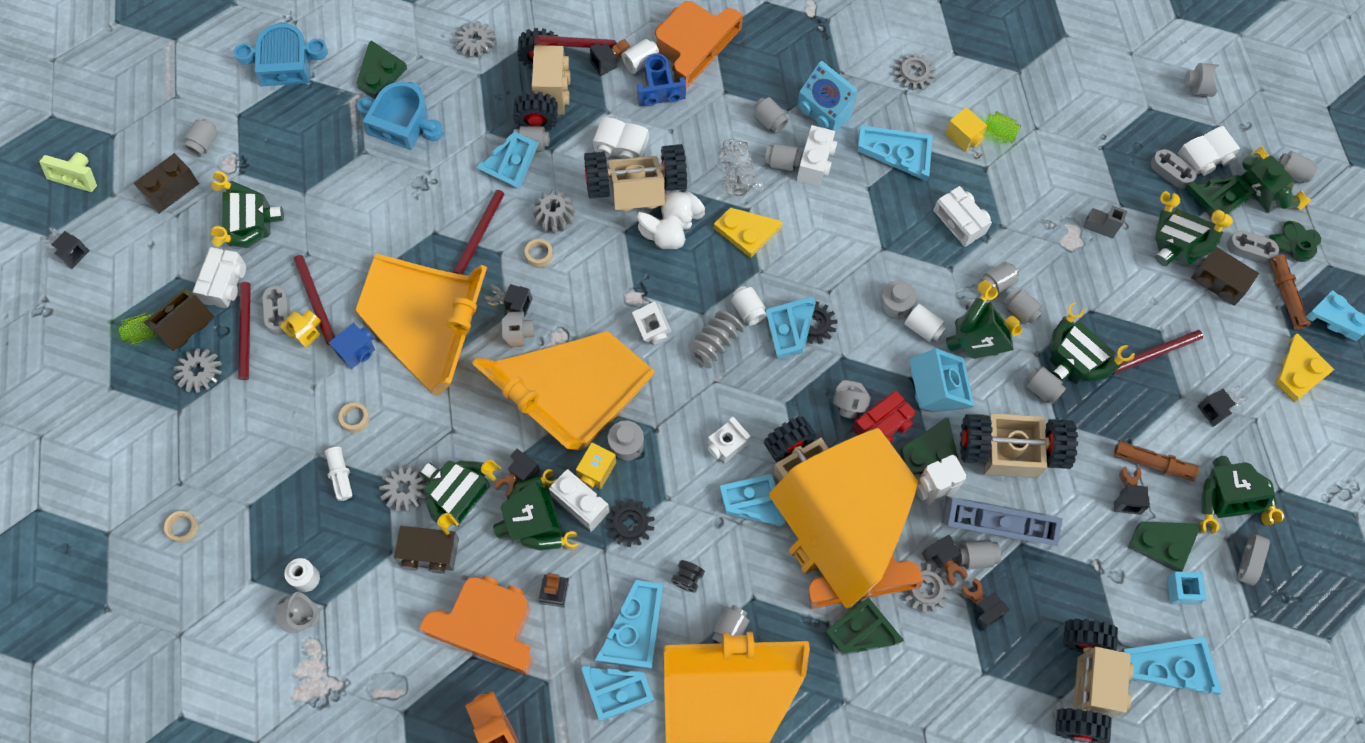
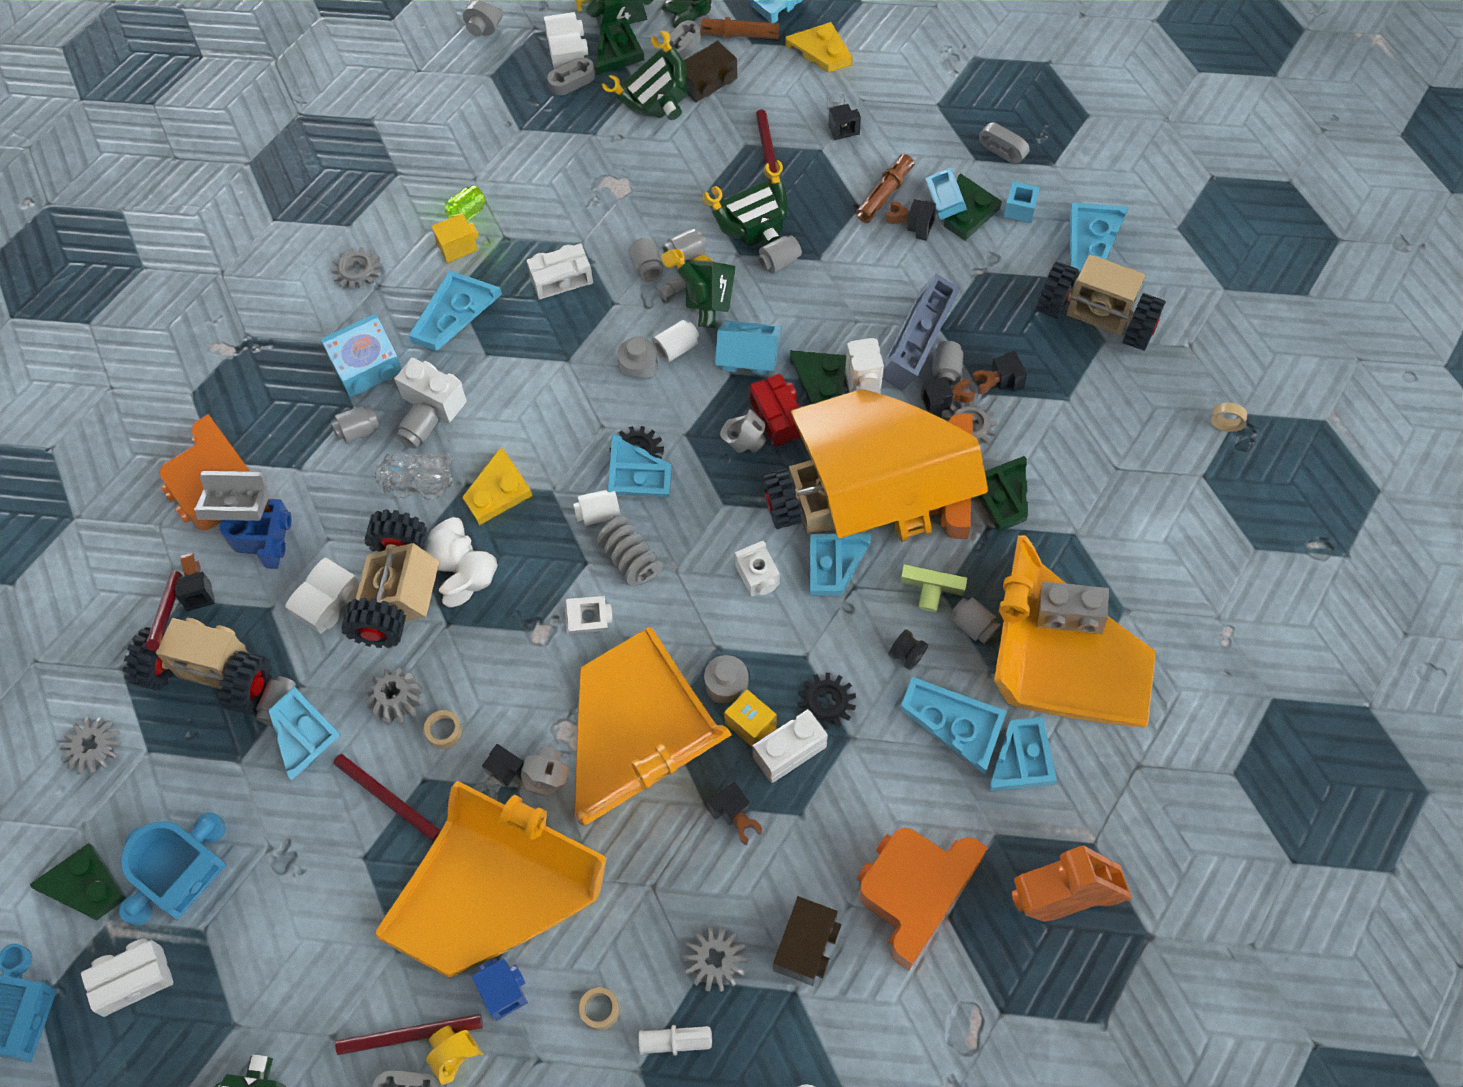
camera: 70 degrees left, 5 degrees down
torso [421,459,502,535] -> none
dark green torso [493,469,579,551] -> none
black piece [539,573,569,608] -> none
white brick [621,39,659,74] -> none
brick [960,413,1078,478] -> none
dark grey piece [1083,206,1127,238] -> none
dark green torso [1199,456,1284,534] -> none
none -> white brick [81,939,174,1017]
none -> light grey bracket [194,471,270,521]
none -> yellowish green tile [901,564,967,612]
none -> medium azure tile [925,168,967,220]
none -> light grey brick [1037,581,1109,634]

